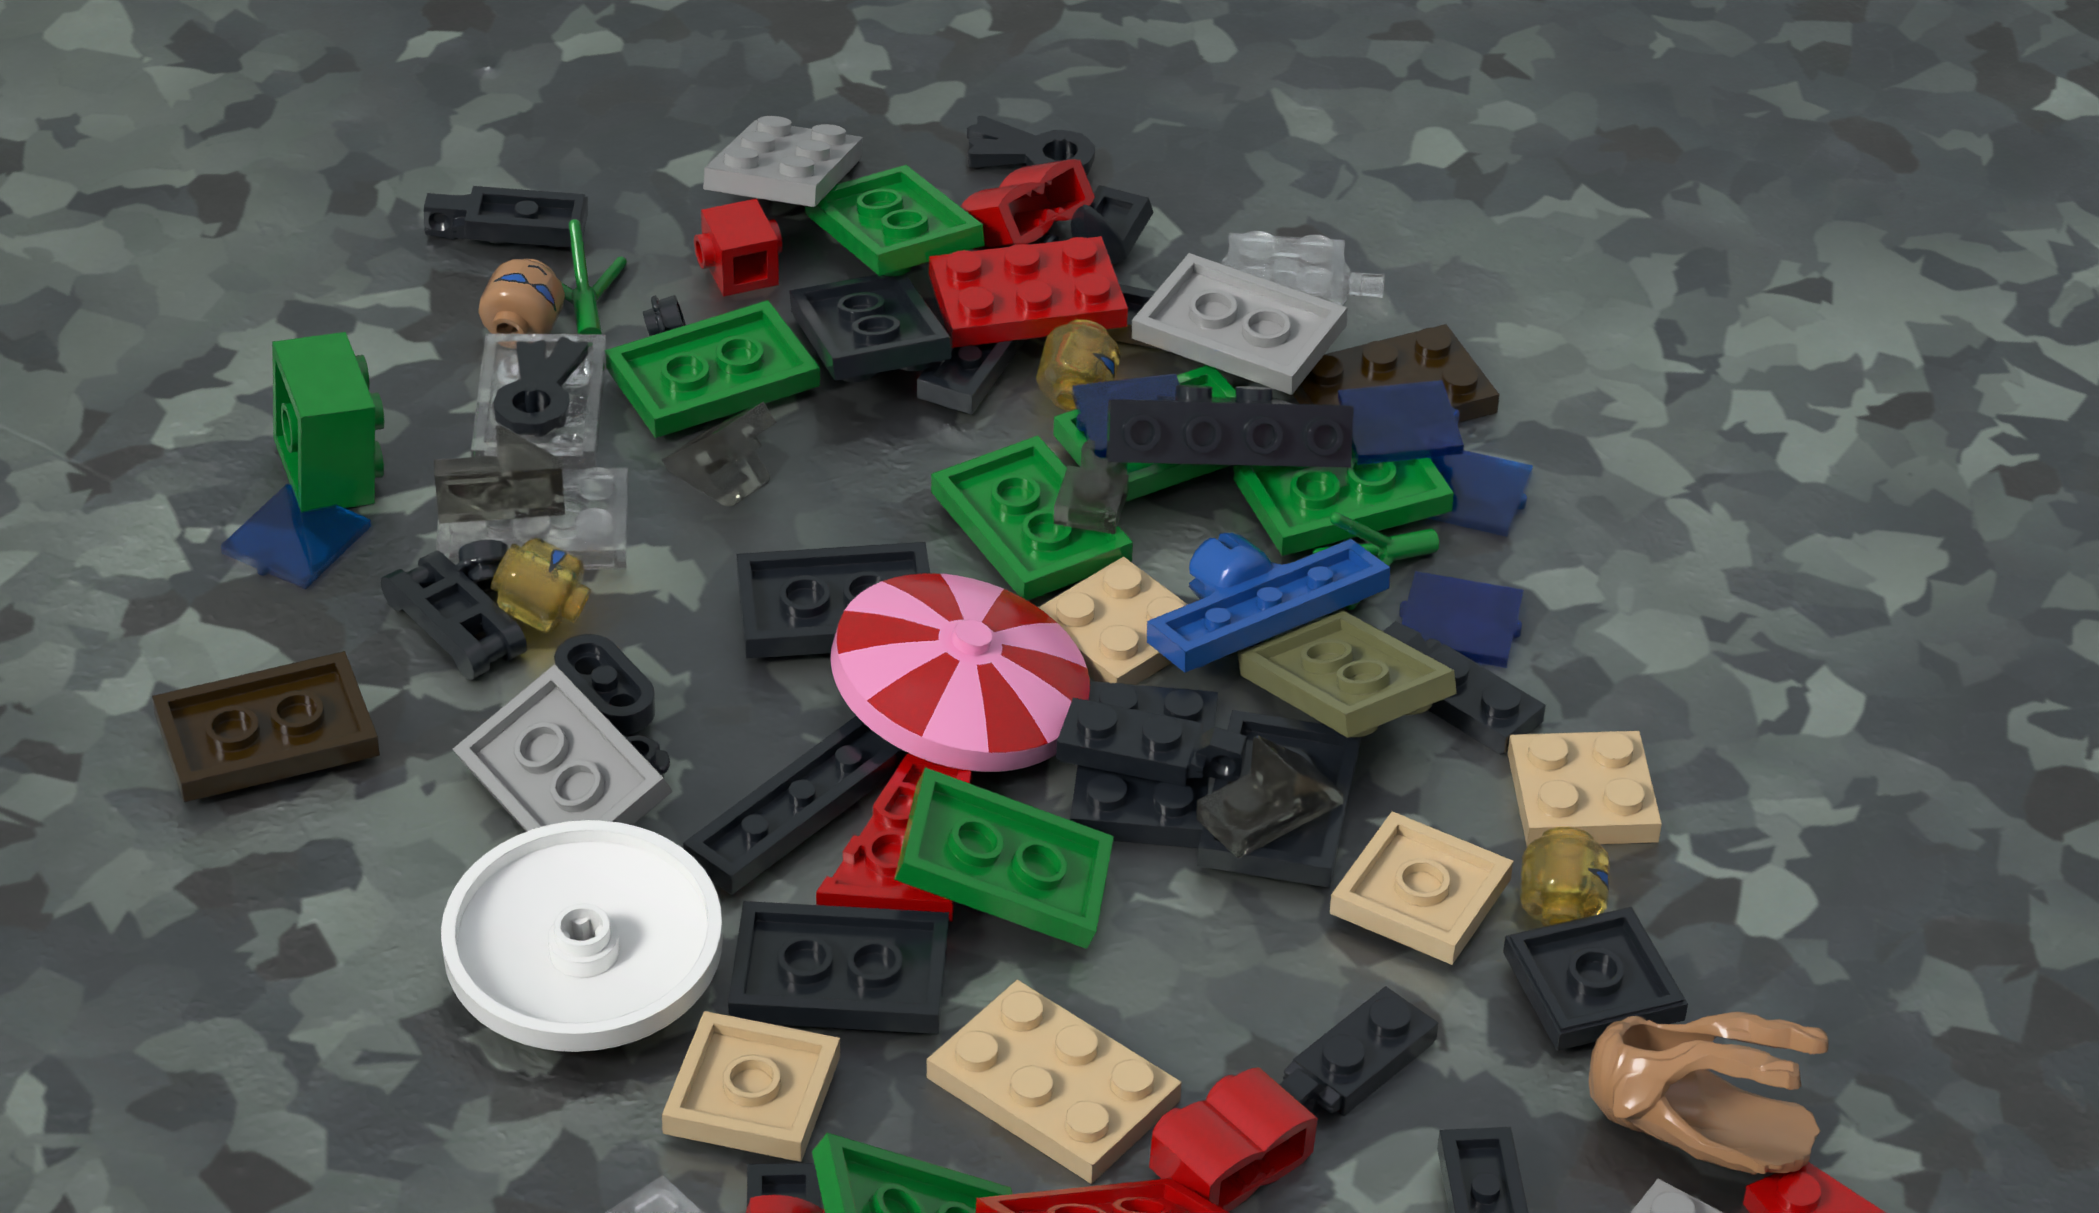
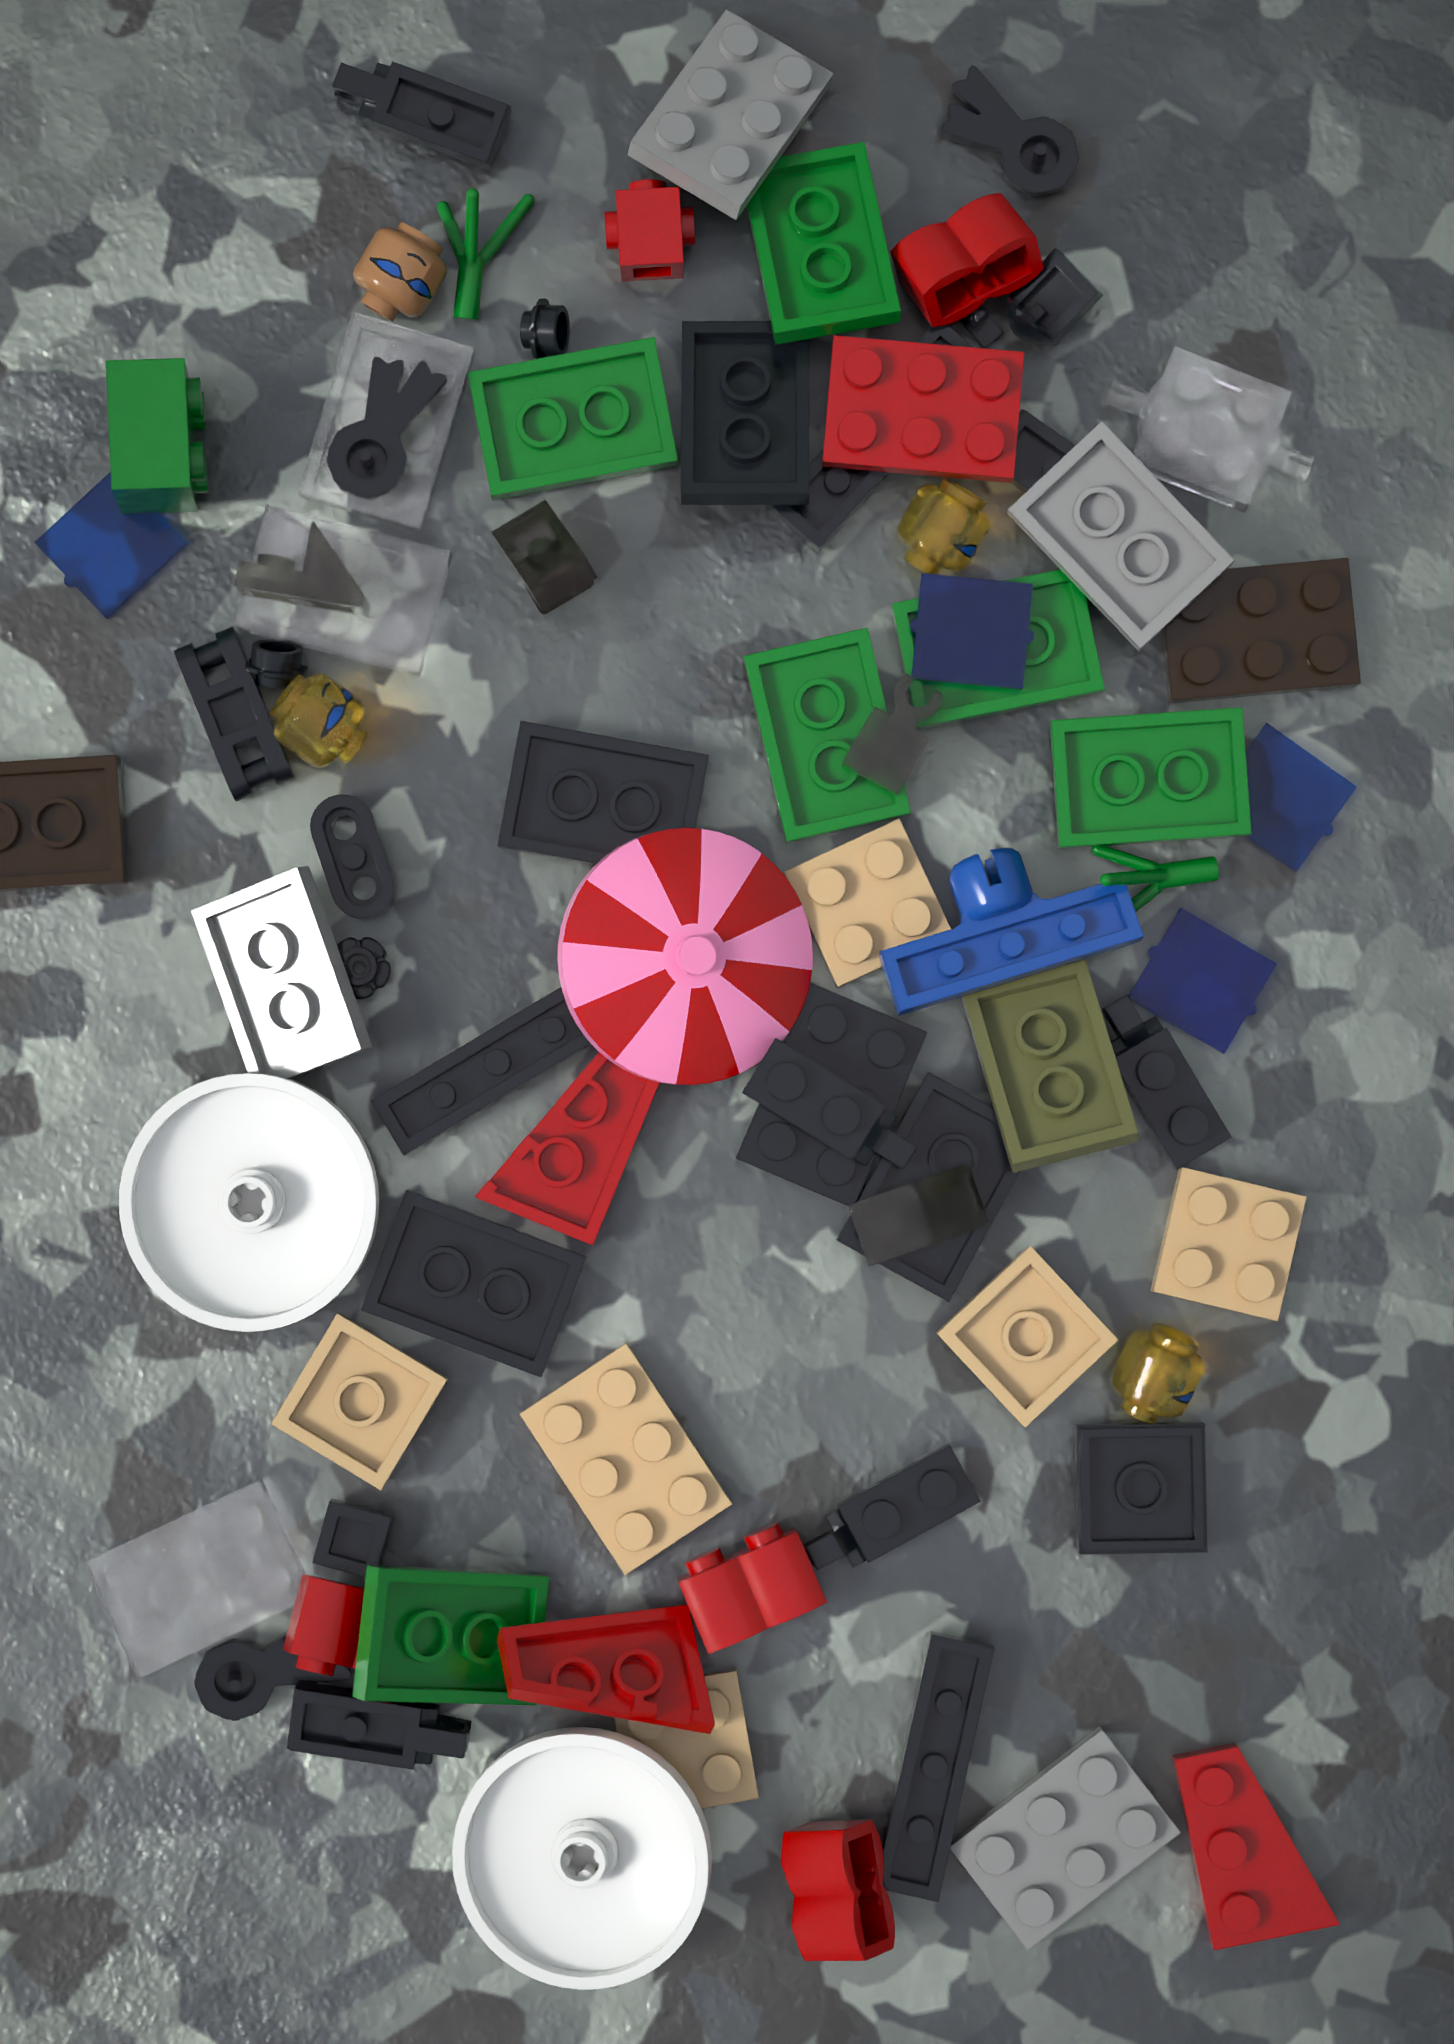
camera: 15 degrees right, 45 degrees up
green plate [894,767,1114,949] -> none
black bracket [1106,385,1354,468] -> none
clear blue piece [1338,380,1464,465] -> none
medium nougat hair [1589,1012,1829,1175] -> none

